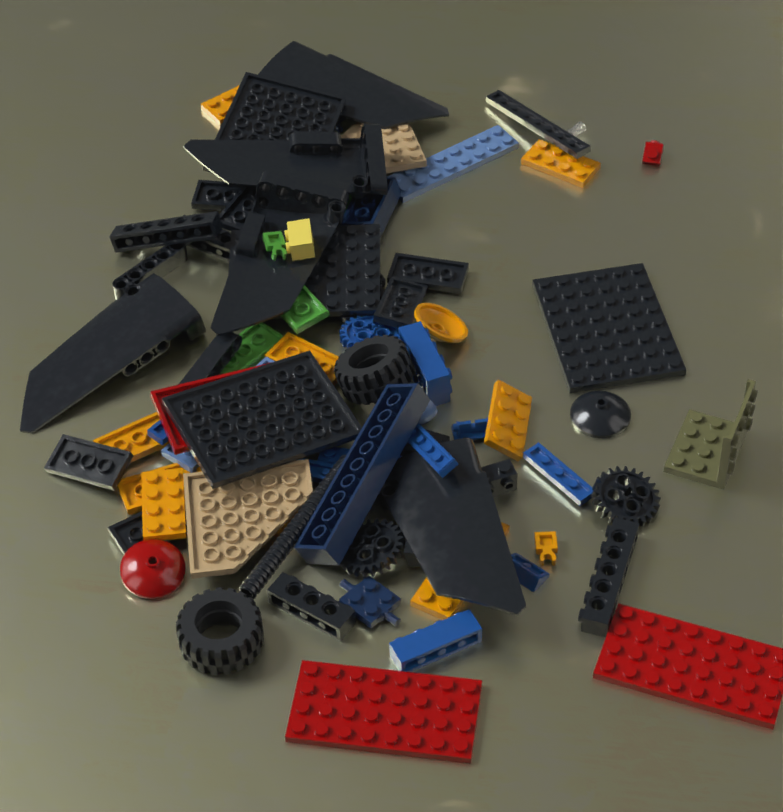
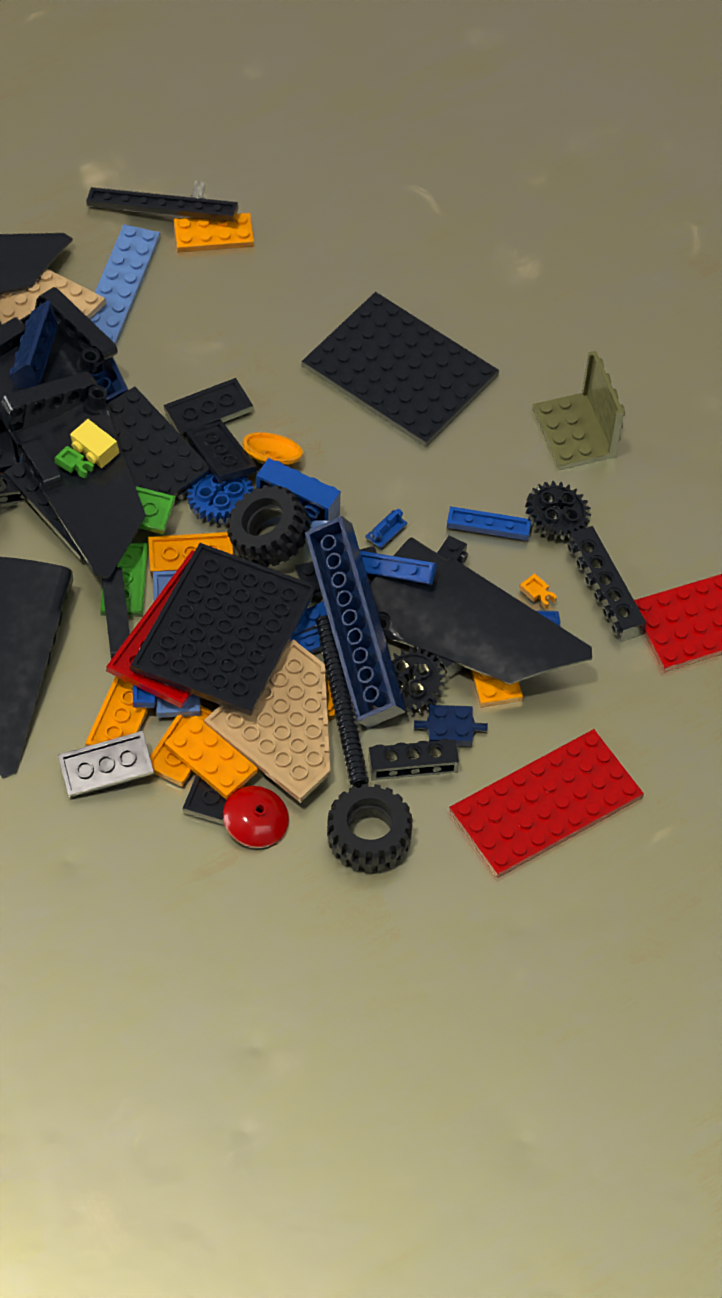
camera: 45 degrees left, 10 degrees up
blue brick [389,609,482,672] -> none
light orange plate [484,379,532,462] -> none
black dish [570,391,631,438] -> none
red bracket [642,140,664,166] -> none
none -> dark blue slope [9,301,58,389]

